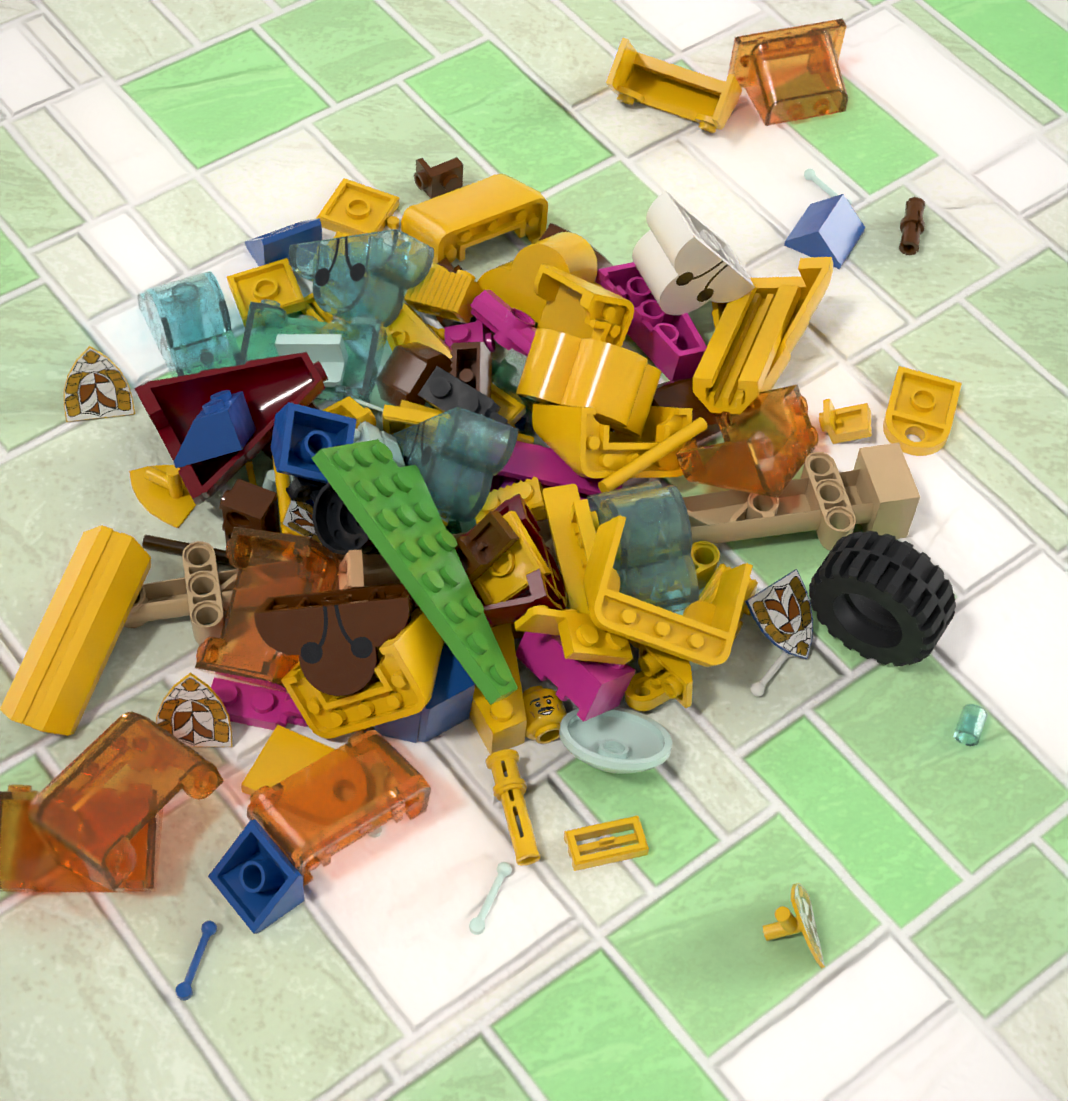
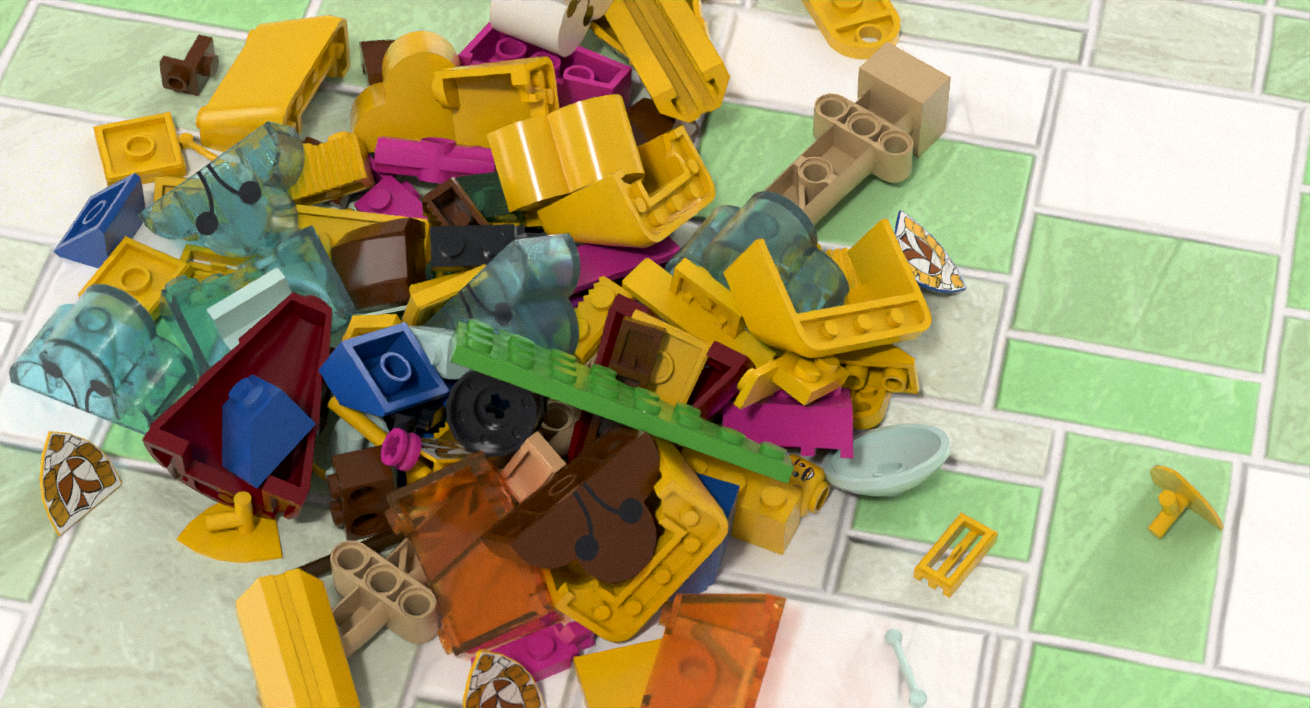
camera: 35 degrees left, 5 degrees down
yellow pin [485,749,541,866] -> none
yellow bar [598,417,708,495] -> none
clear orange windscreen [676,384,819,498] -> none
white hinge [751,650,794,696] -> none
black tyre [809,531,956,666] -> none
yellow bracket [819,398,872,444] -> none
clear light blue hinge [954,704,988,746] -> none
none -> dark pink bush [381,427,421,472]

